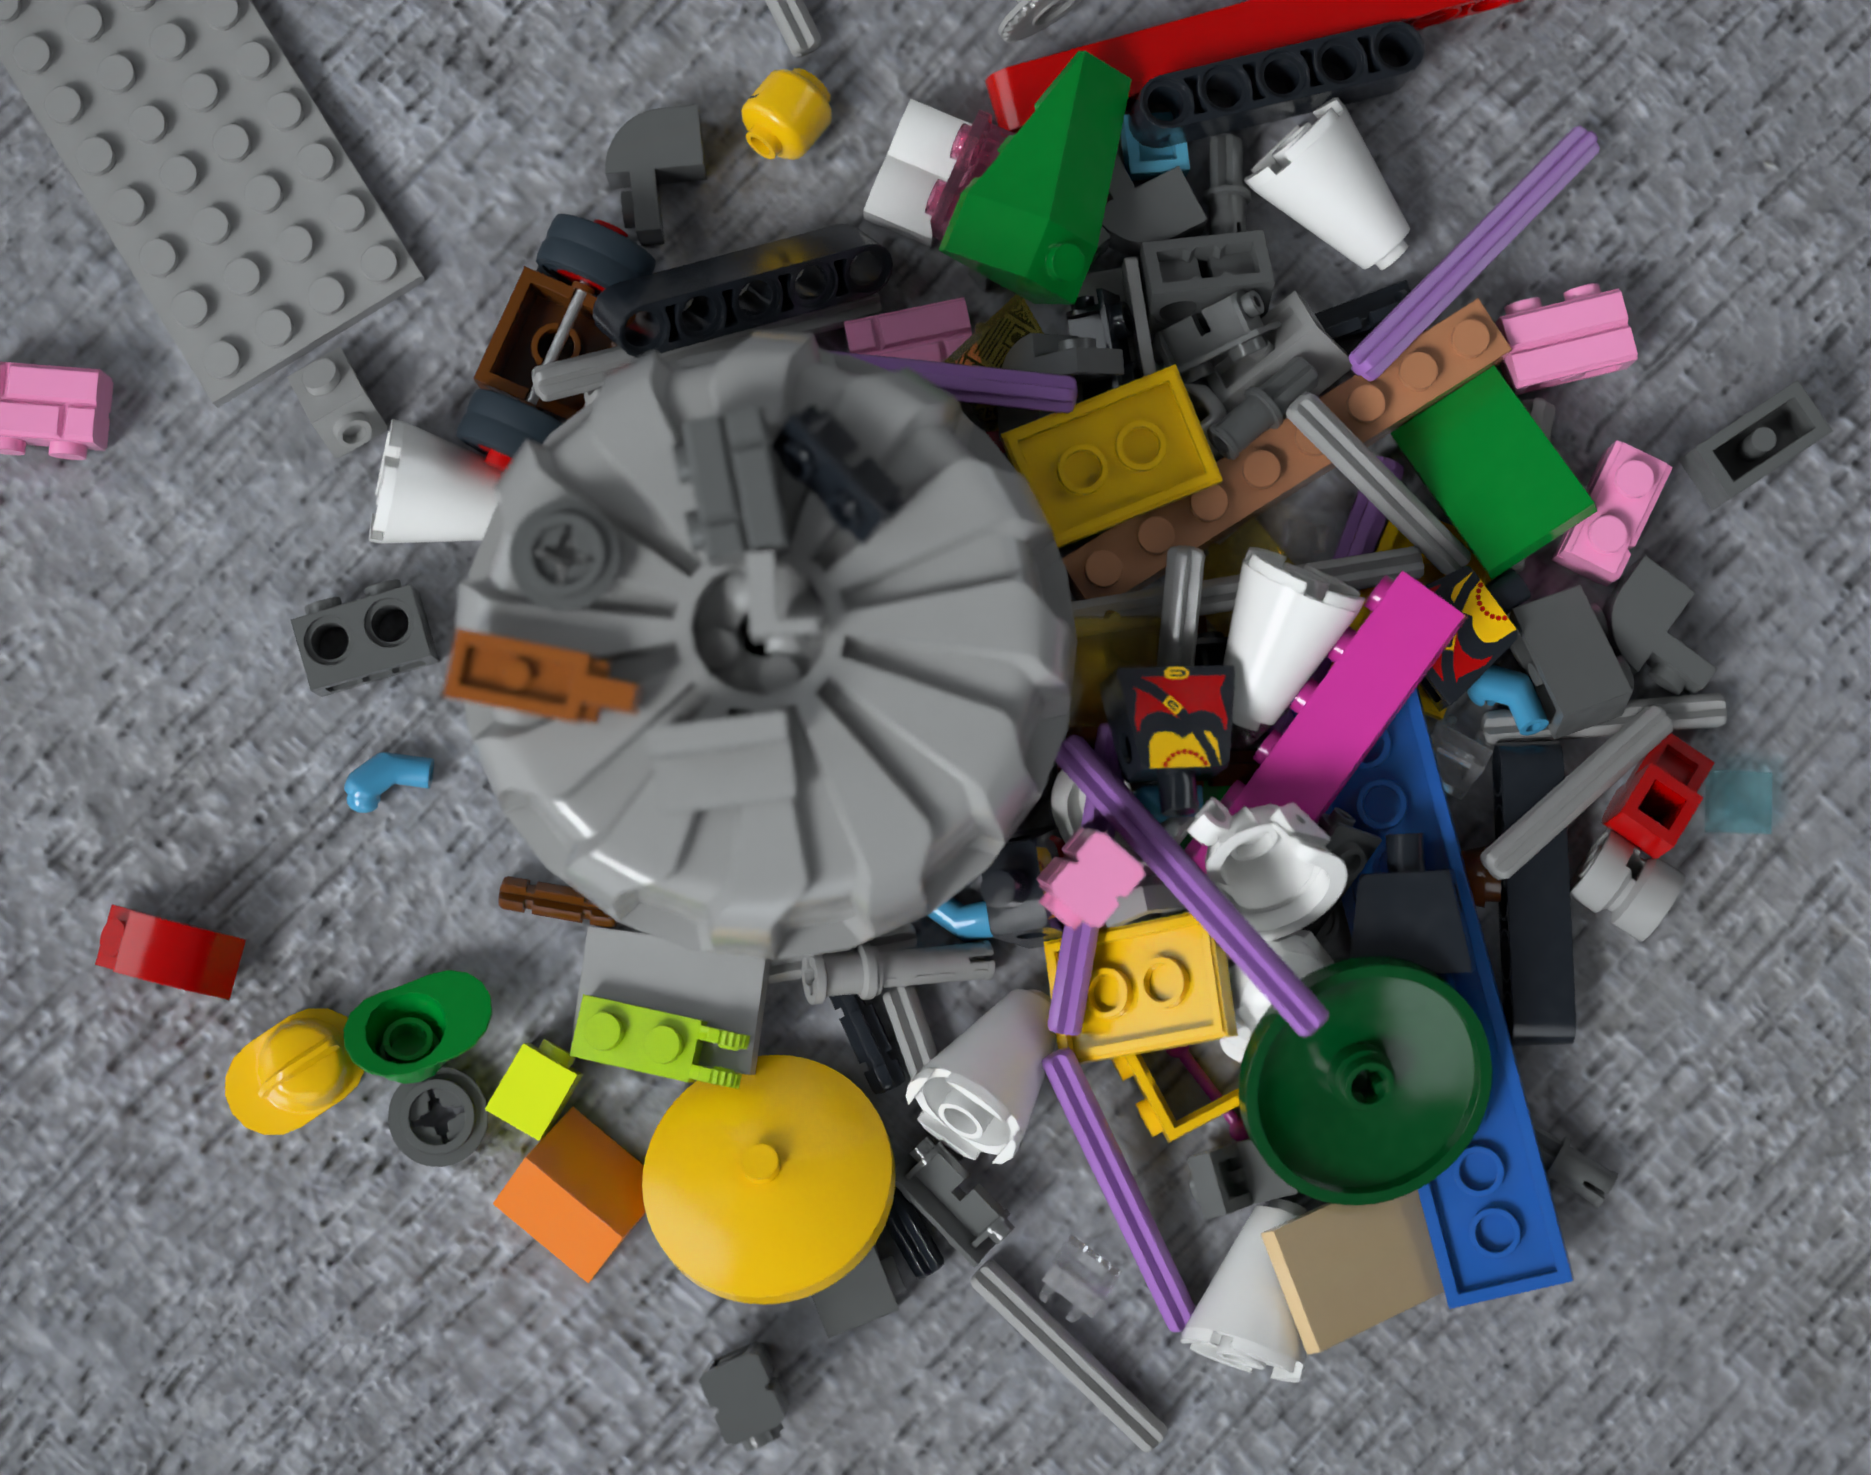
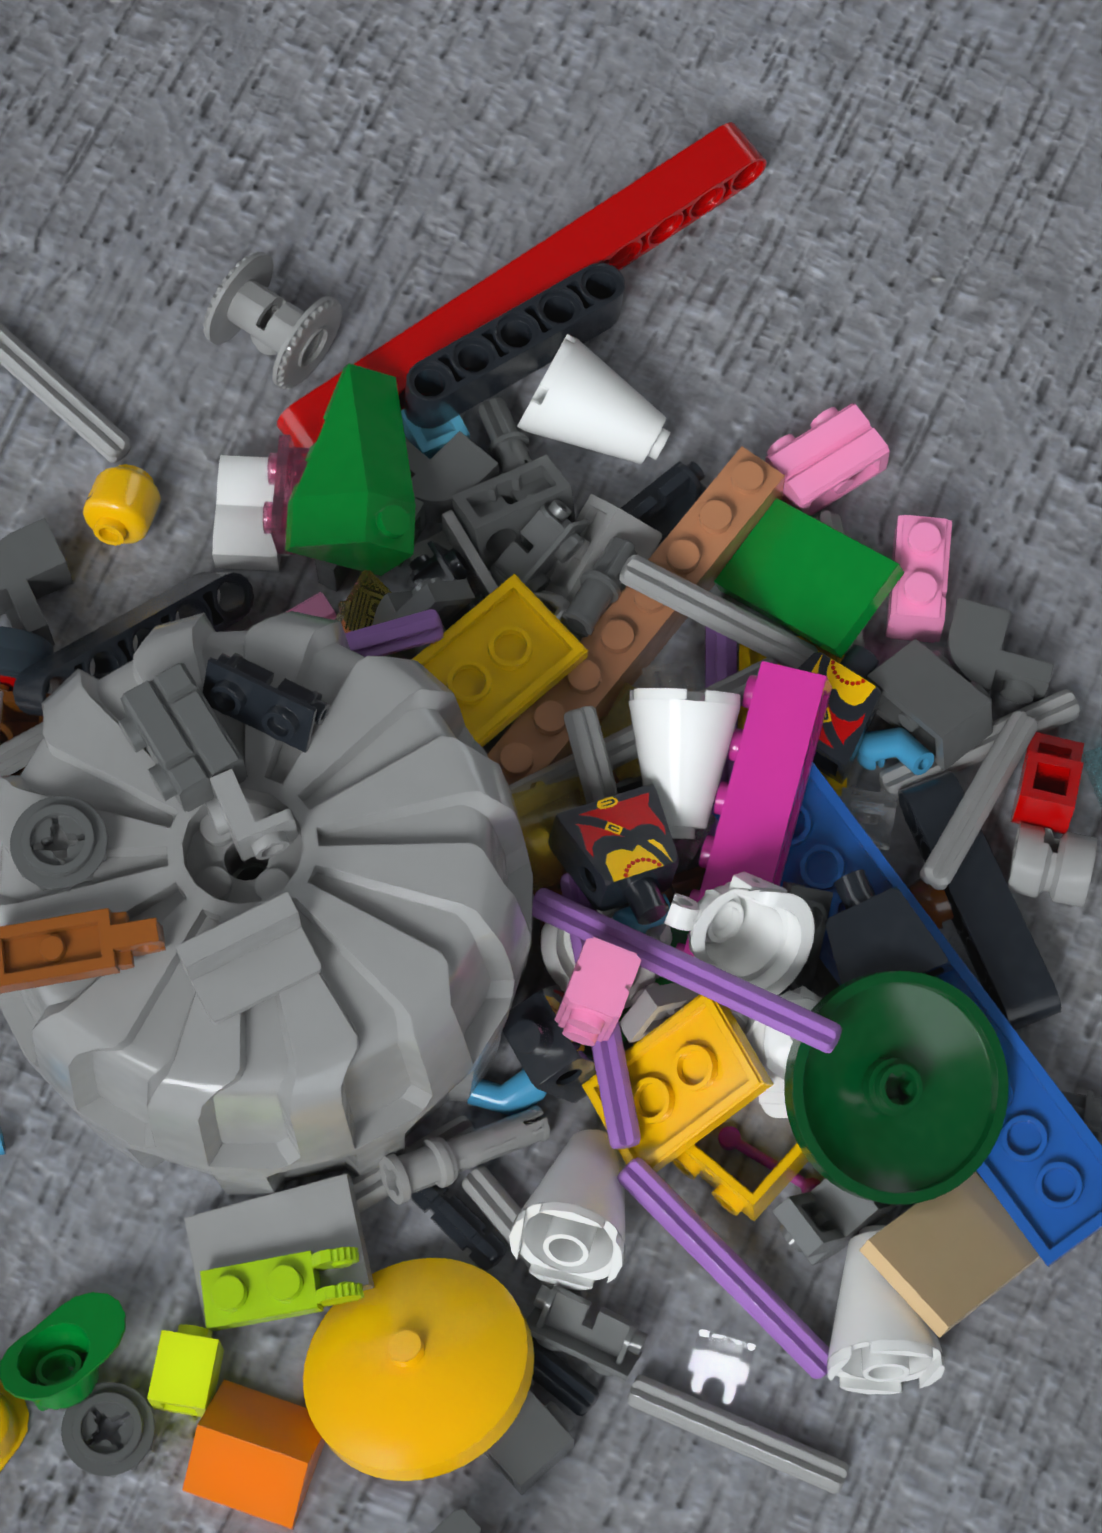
camera: 15 degrees left, 15 degrees down
reddish brown axle [498,876,618,928] -> none
medium lavender axle [1348,126,1600,381] -> none
dark grey brick [1678,380,1833,510] -> none

